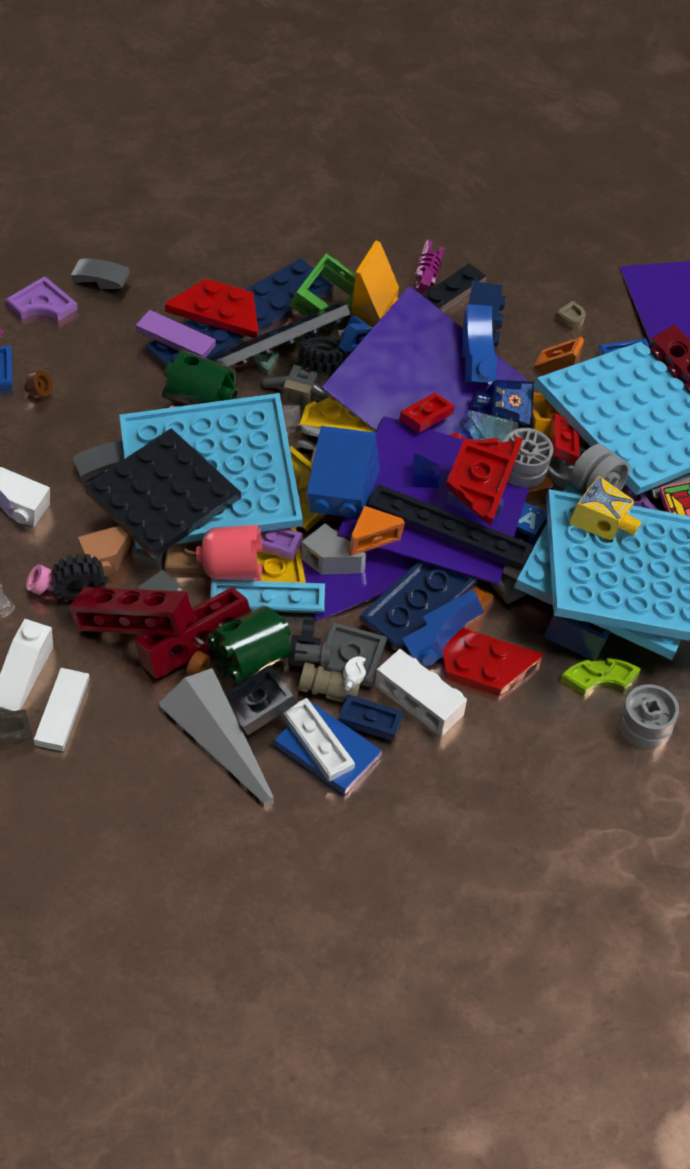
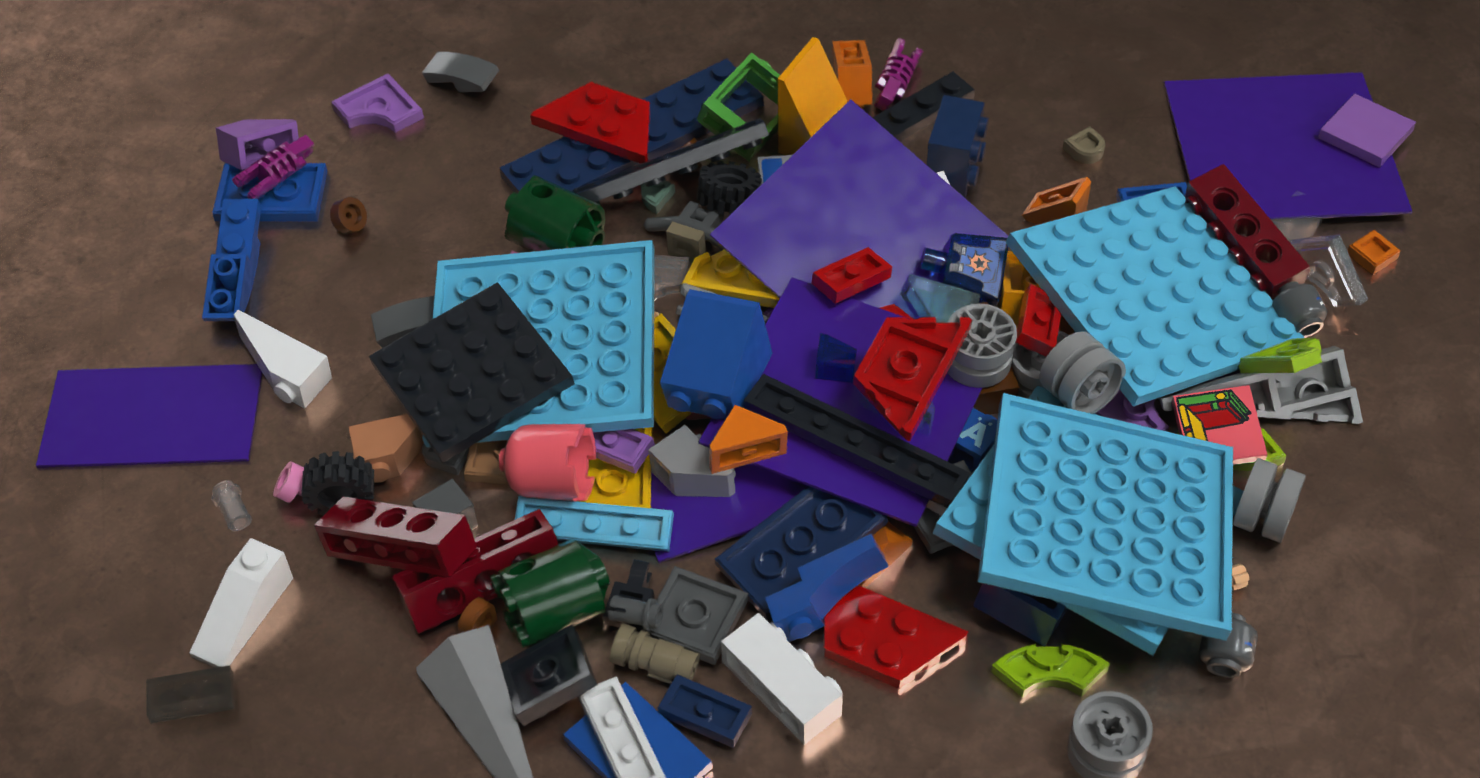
camera: 15 degrees right, 0 degrees up
white tile [34,668,90,752] -> none
medium lavender tile [136,310,216,358] -> none
blue bracket [338,316,373,352] -> none
white piece [343,656,366,691] -> none
blue slope [462,304,497,384] -> none
yellow torso [569,476,642,540] -> none
none -> orange slope [832,40,872,109]

